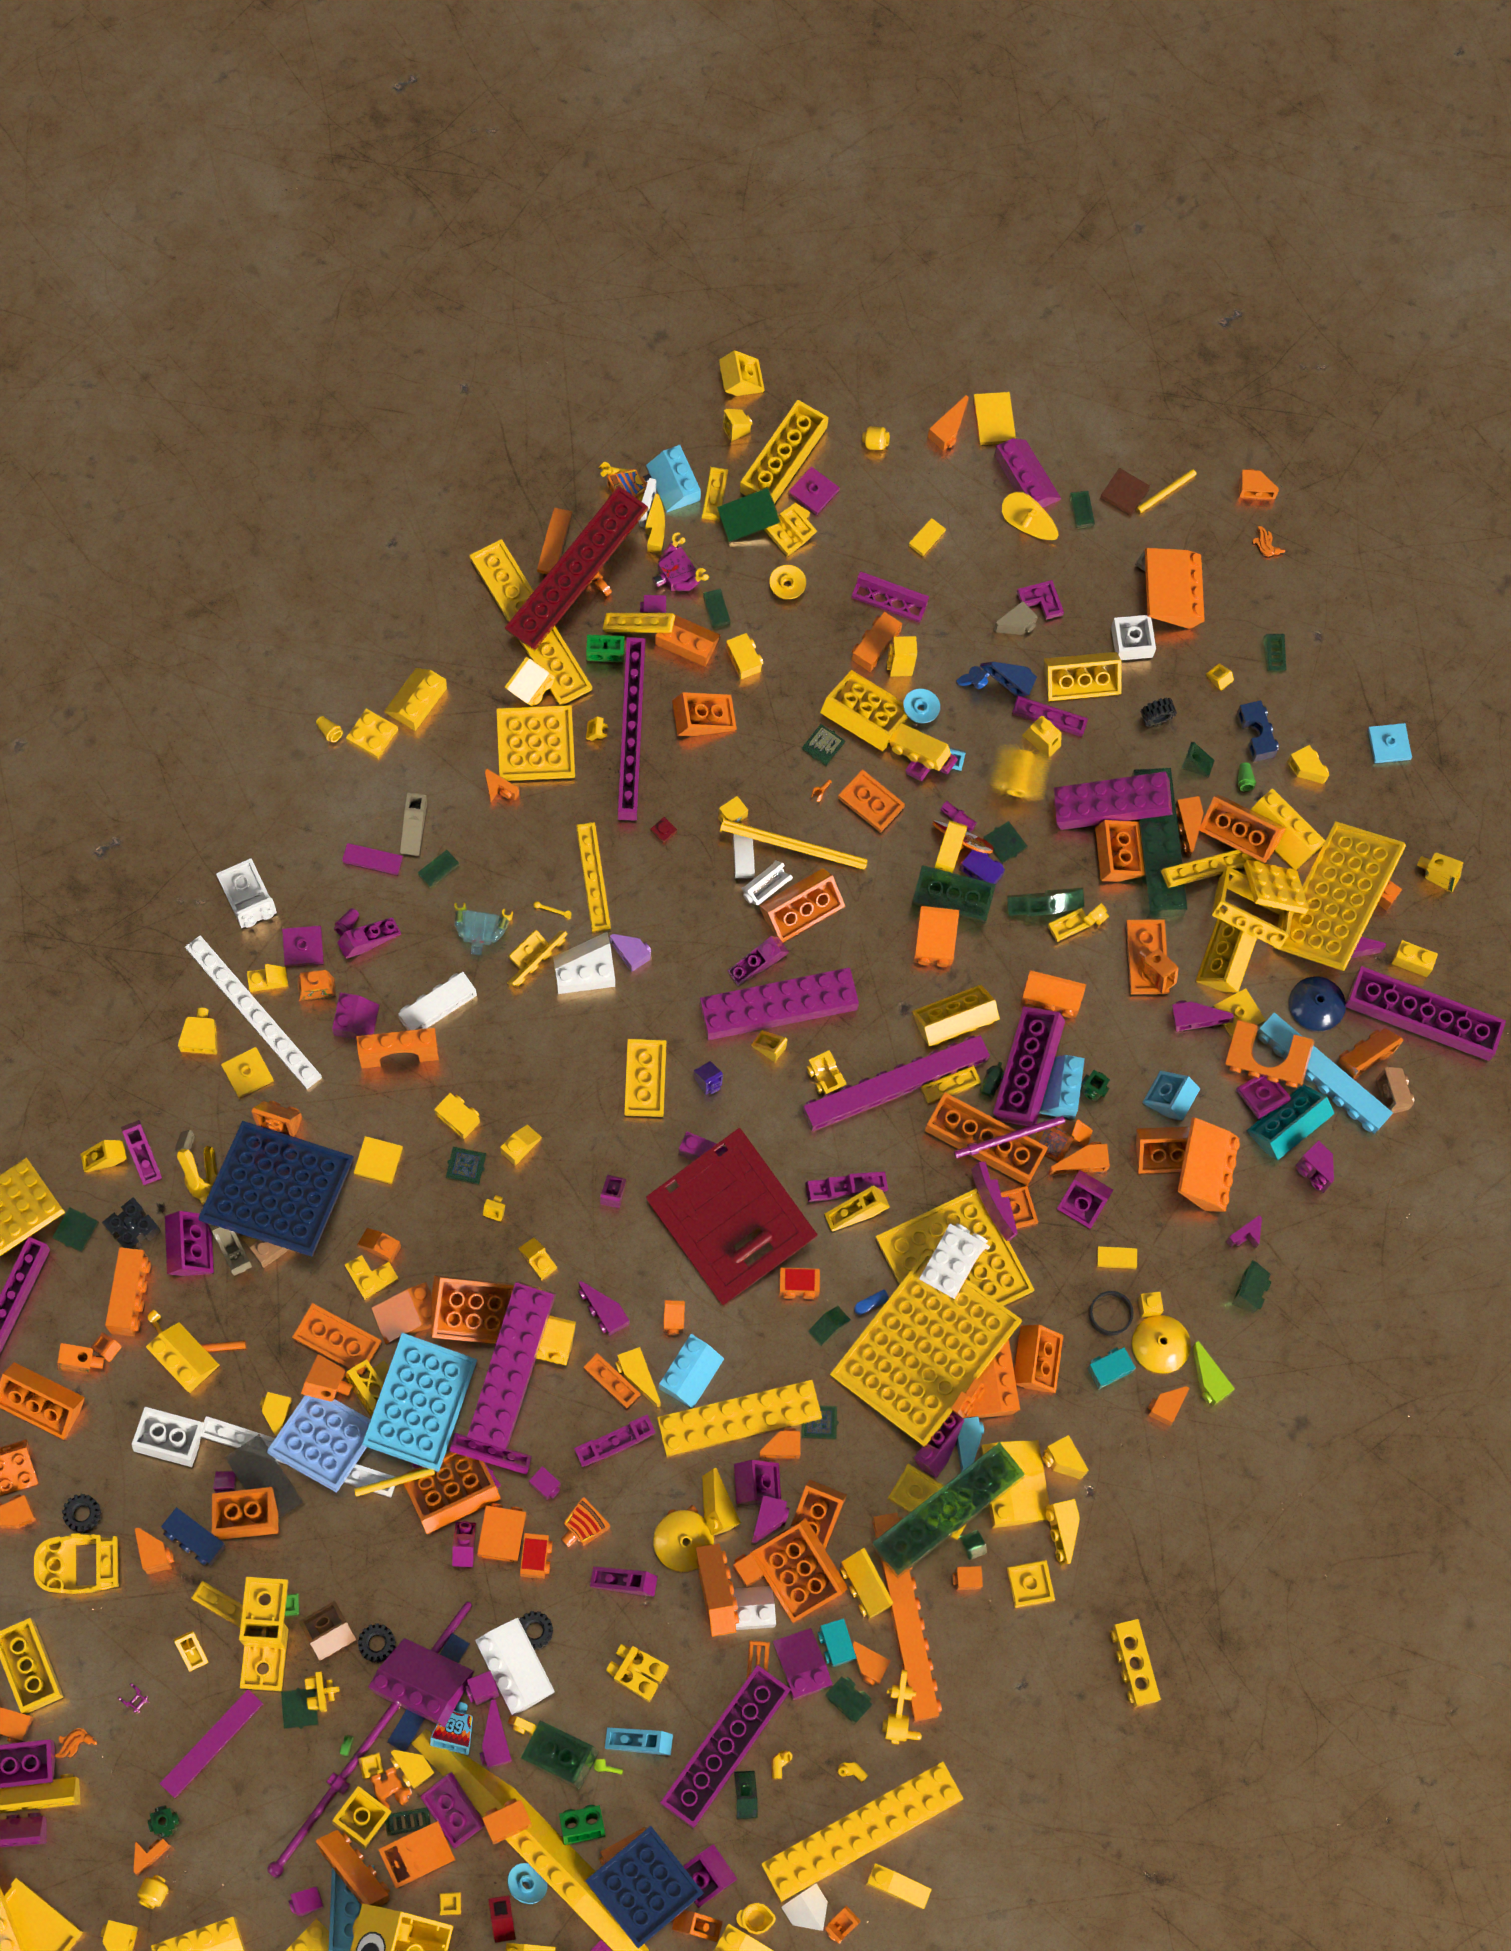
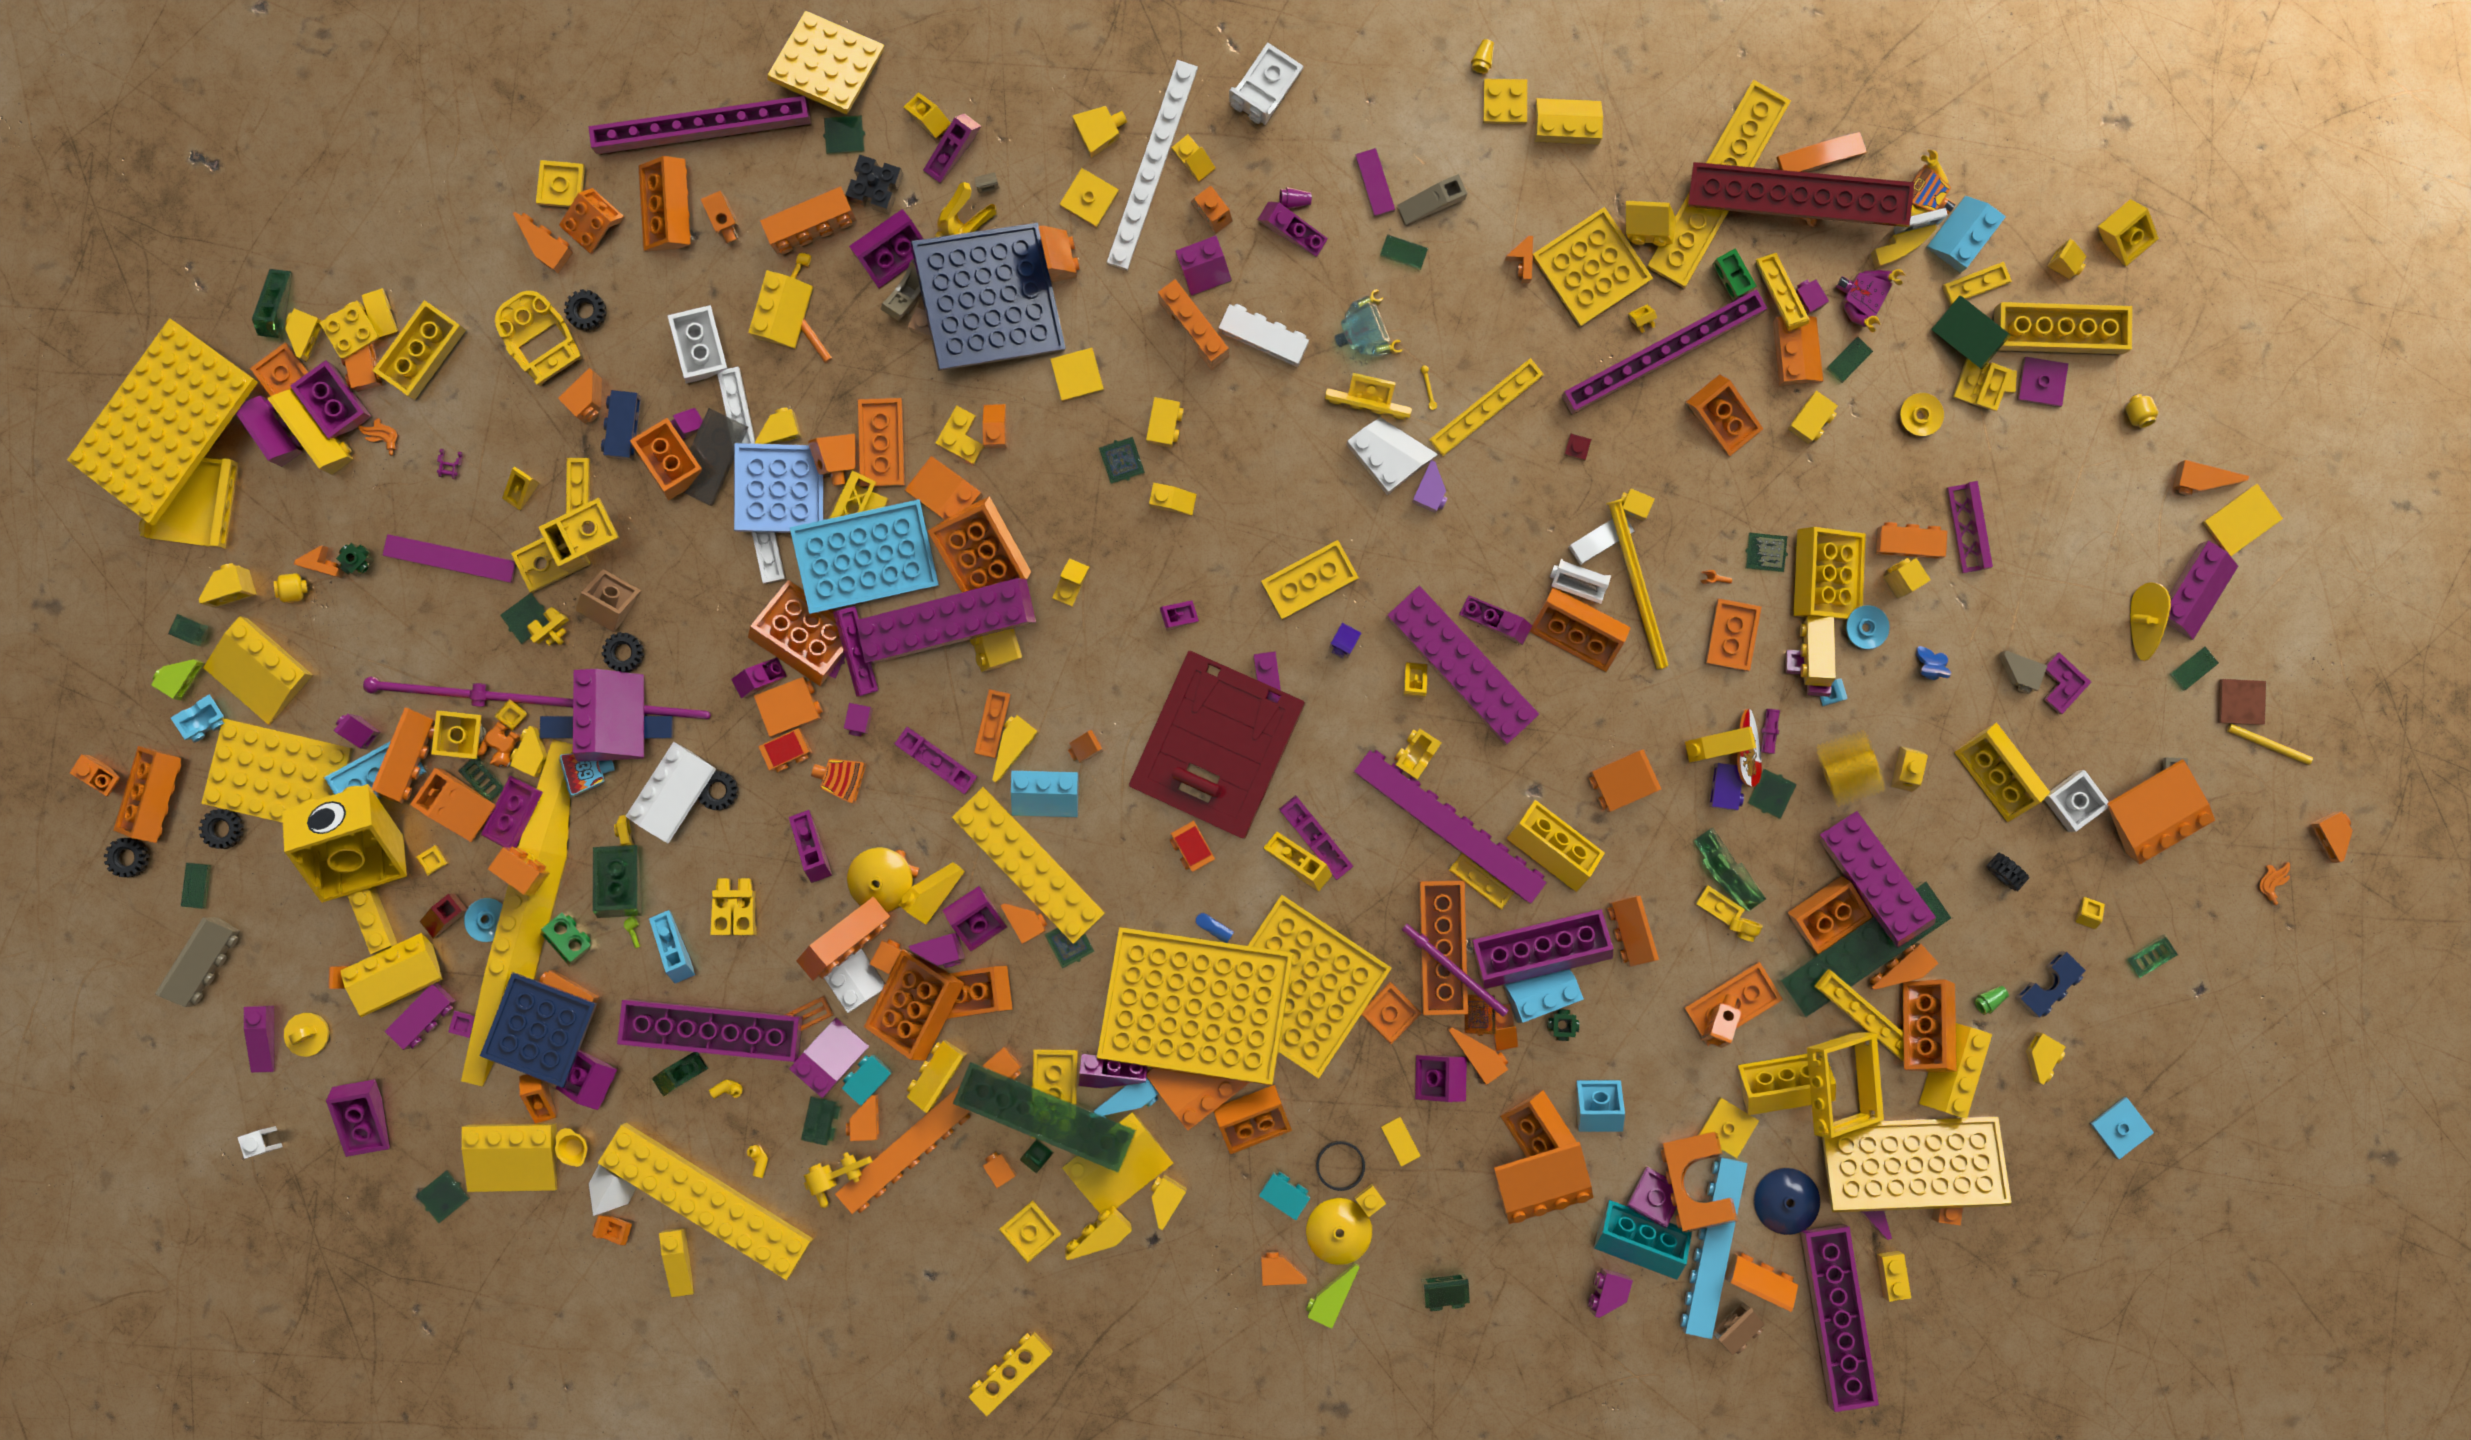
camera: 65 degrees right, 15 degrees up
orange slope [90,1332,122,1362] -> none
magenta plate [282,926,324,967] -> none
bright green tile [285,1594,300,1616] -> none
bright green tile [339,1735,354,1757] -> none
yellow bar [354,1468,435,1496] -> none
magenta brick [465,1670,500,1706] -> none
magenta slope [479,1699,512,1769] -> none
yellow tile [483,1195,505,1222] -> none
magenta slope [577,1281,629,1336] -> none
orange tile [595,578,612,597] -> none
clear green slope [808,1305,851,1346] -> none
yellow tile [909,518,946,557] -> none
clear green slope [912,865,996,924] -> none
white bracket [919,1223,990,1299] -> none
orange plate [951,1378,985,1418] -> none
magenta slope [971,1162,1018,1241] -> none
clear green piece [979,1062,1004,1098] -> none
dark blue slope [980,661,1037,697] -> none
magenta tile [1012,696,1089,737] -> none
magenta slope [1172,1000,1234,1032] -> none
clear green slope [1182,742,1215,777] -> none
magenta slope [1226,1215,1262,1249] -> none
yellow plate [1244,860,1309,914] -> none
yellow torso [1417,853,1463,892] -> none

